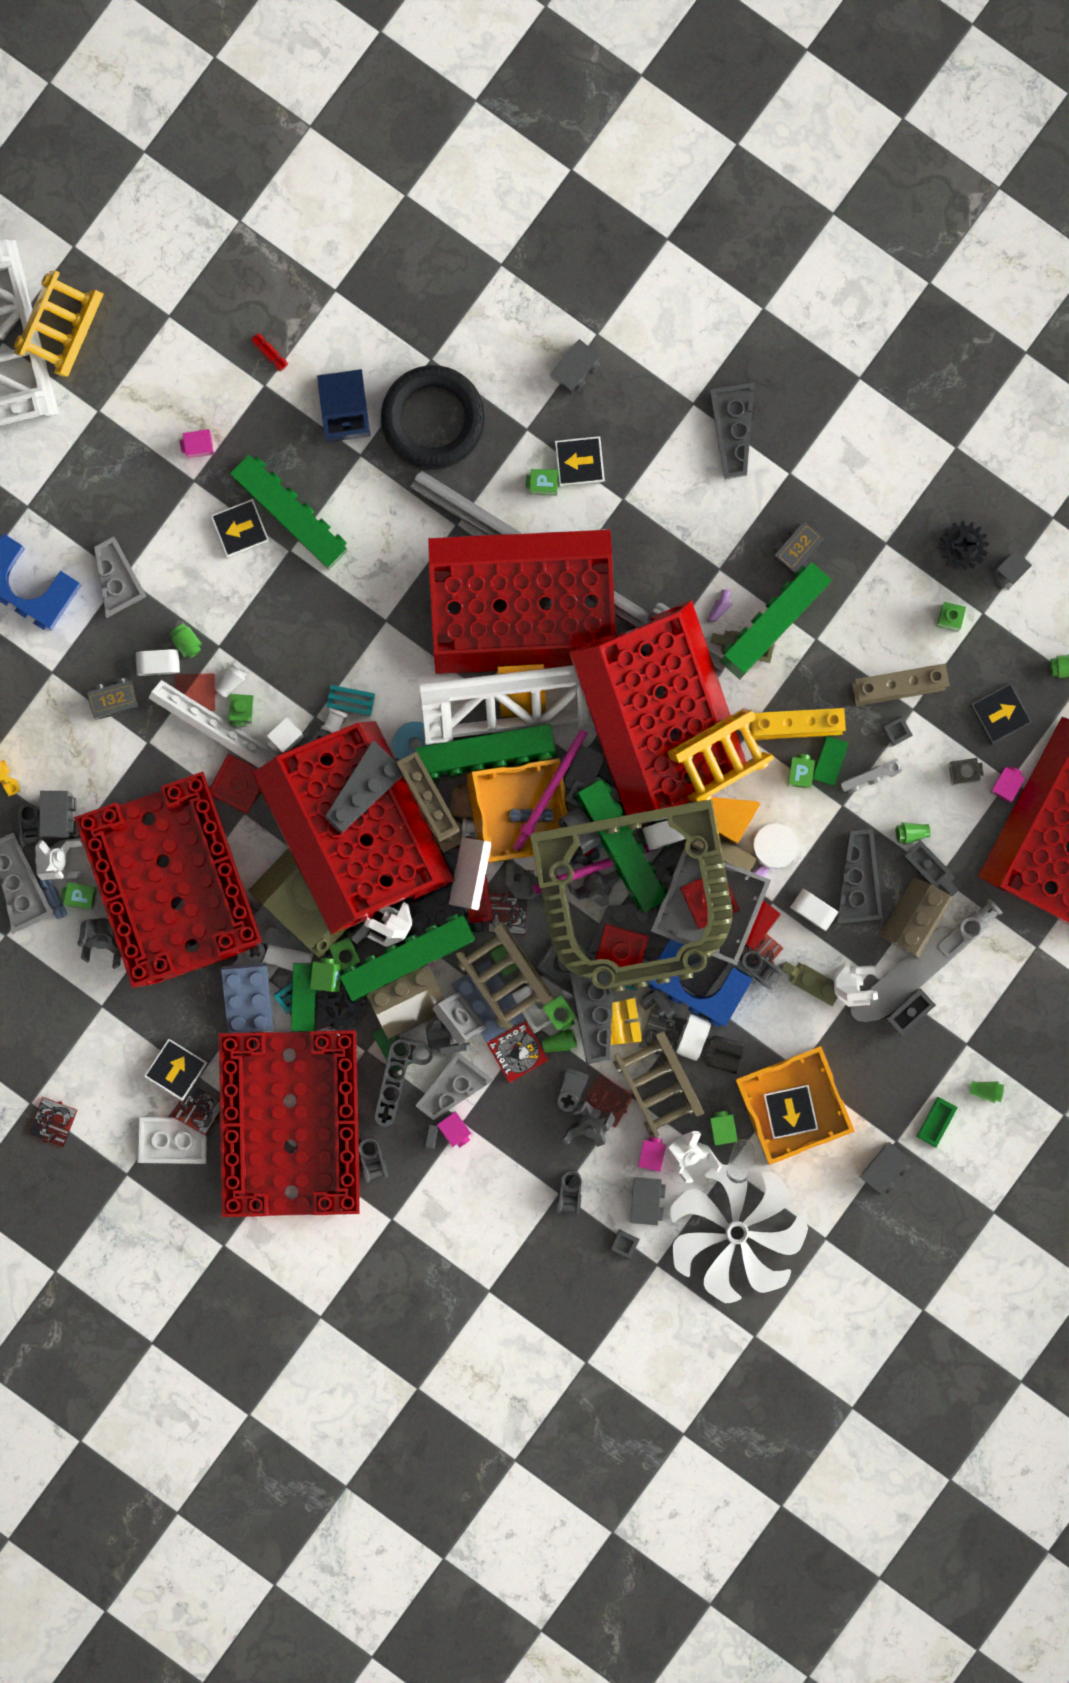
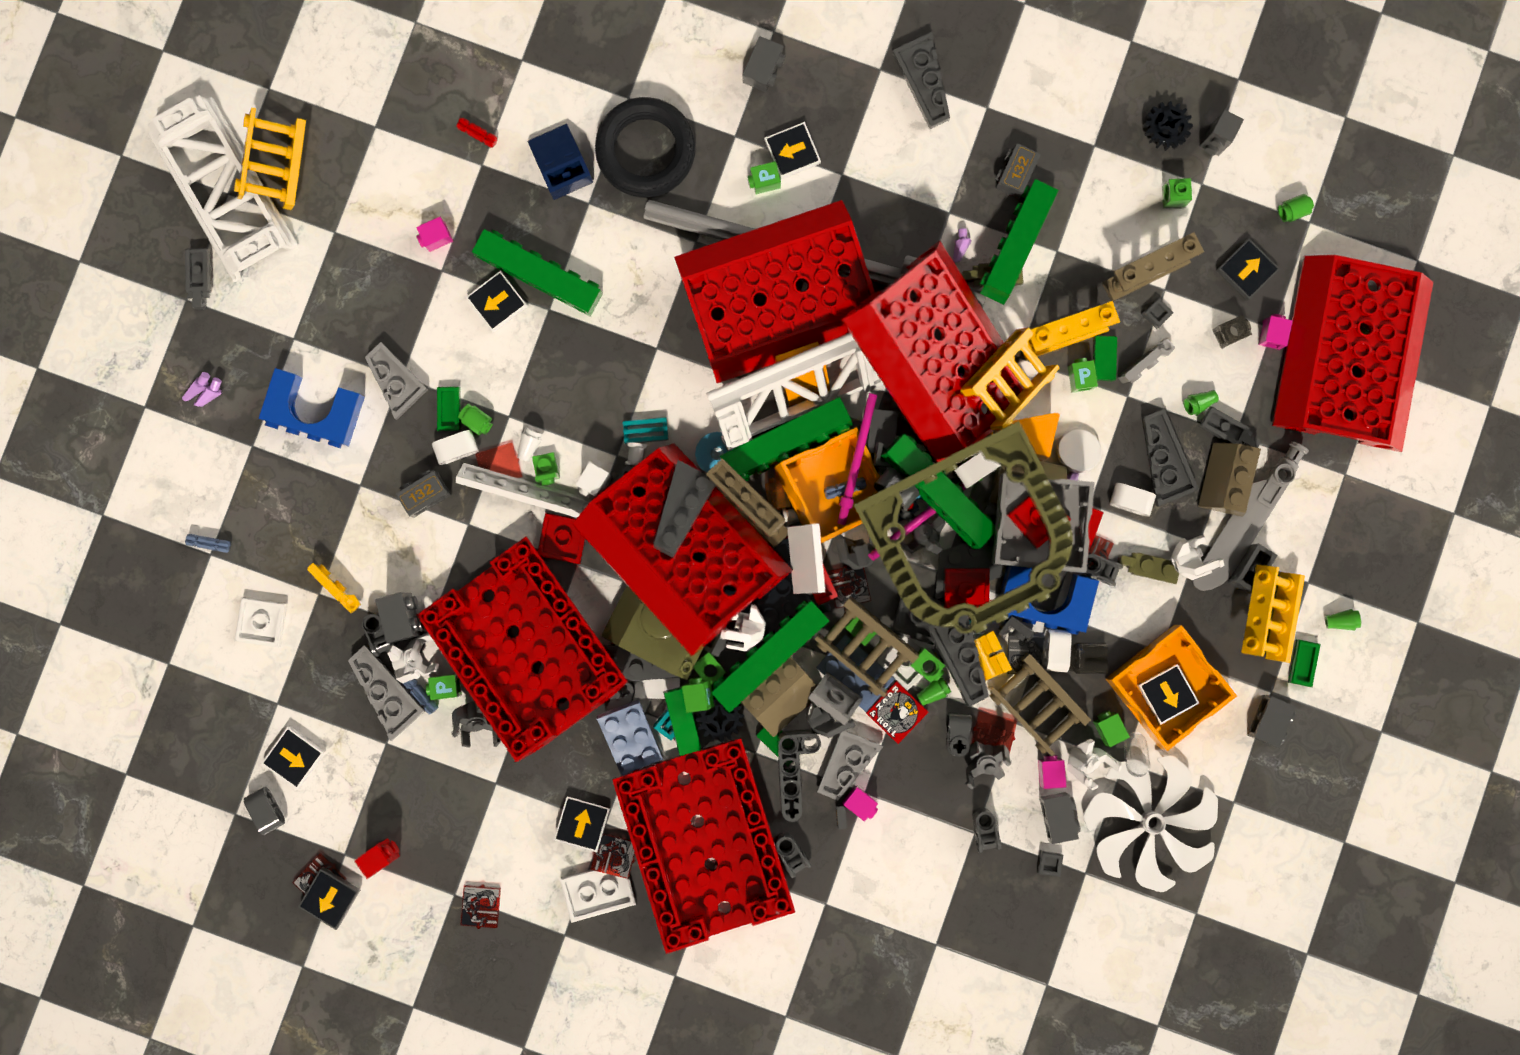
camera: 25 degrees left, 0 degrees up
none -> green tile [437,387,461,432]
none -> yellow fence [1241,565,1305,663]

